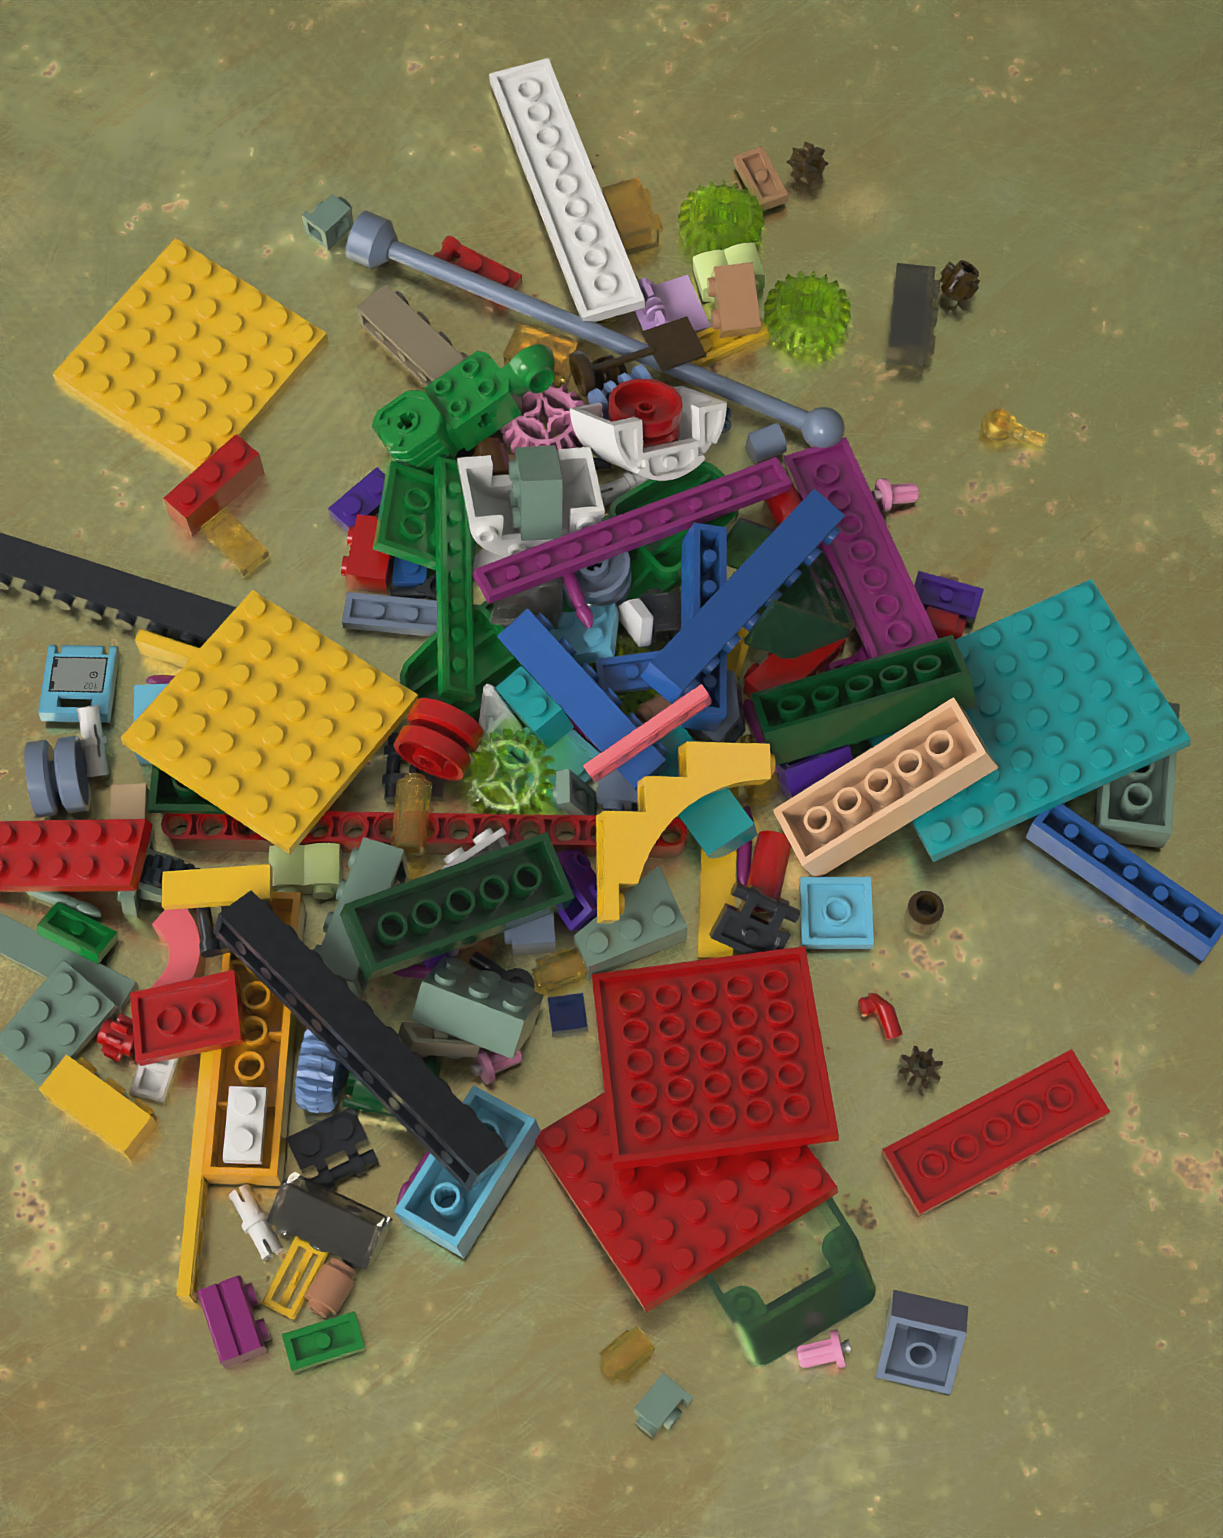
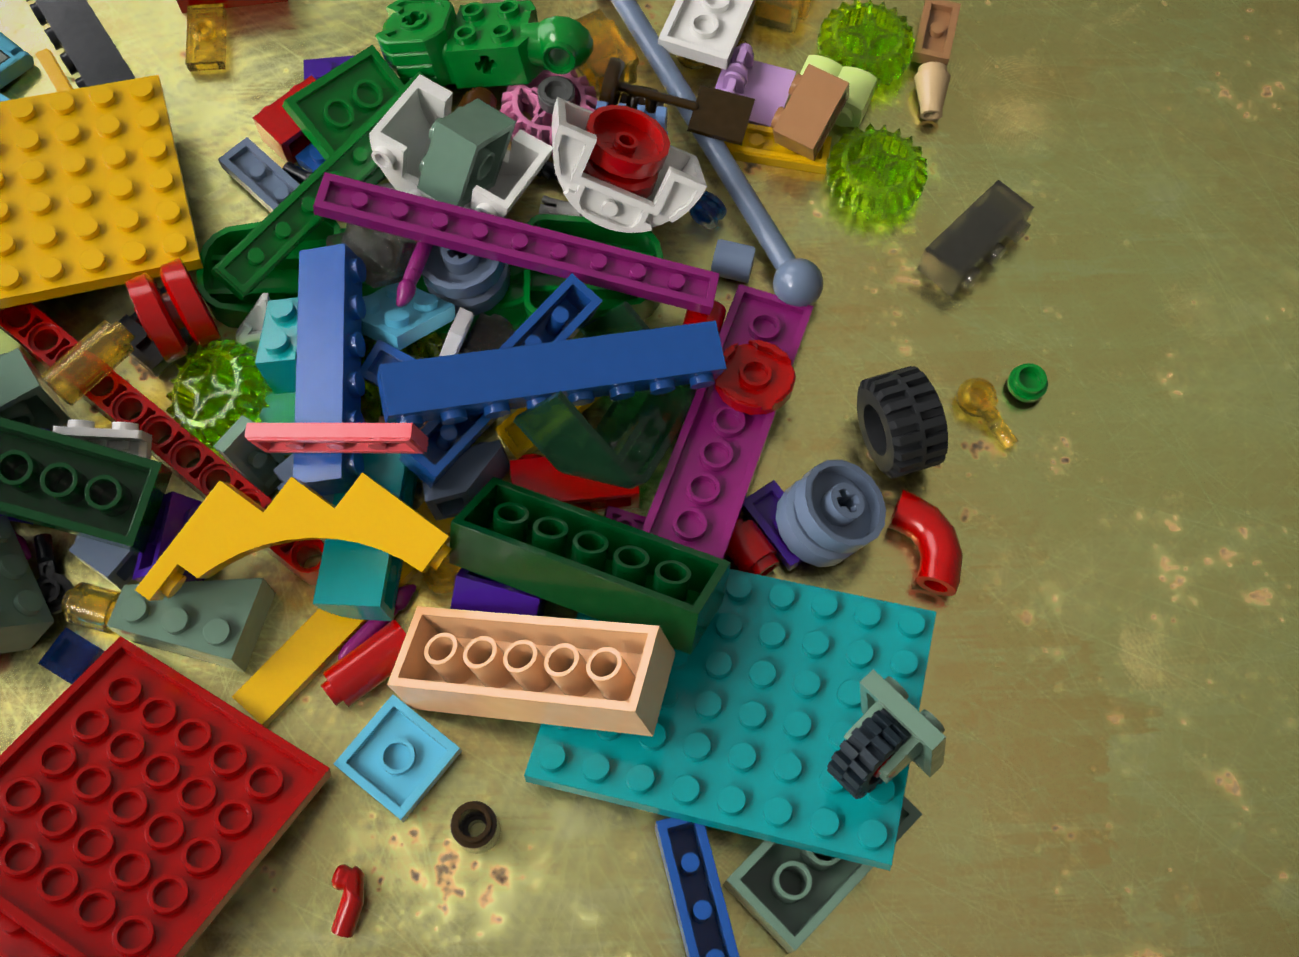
camera: 35 degrees right, 0 degrees up
black plate [709,882,801,954] -> none
dark brown gear [787,142,828,184] -> none
bright pink piece [871,478,919,512] -> none
dark brown gear [939,260,980,301] -> none
none -> dark grey tile [537,76,575,114]
none -> red tile [715,340,796,415]
none -> sand blue wheel [776,460,886,567]
none -> plate [827,669,946,799]
none -> black tyre [857,366,948,478]
none -> red cylinder [888,489,963,596]
none -> tan cone [914,62,951,121]
none -> green plate [1007,363,1048,402]

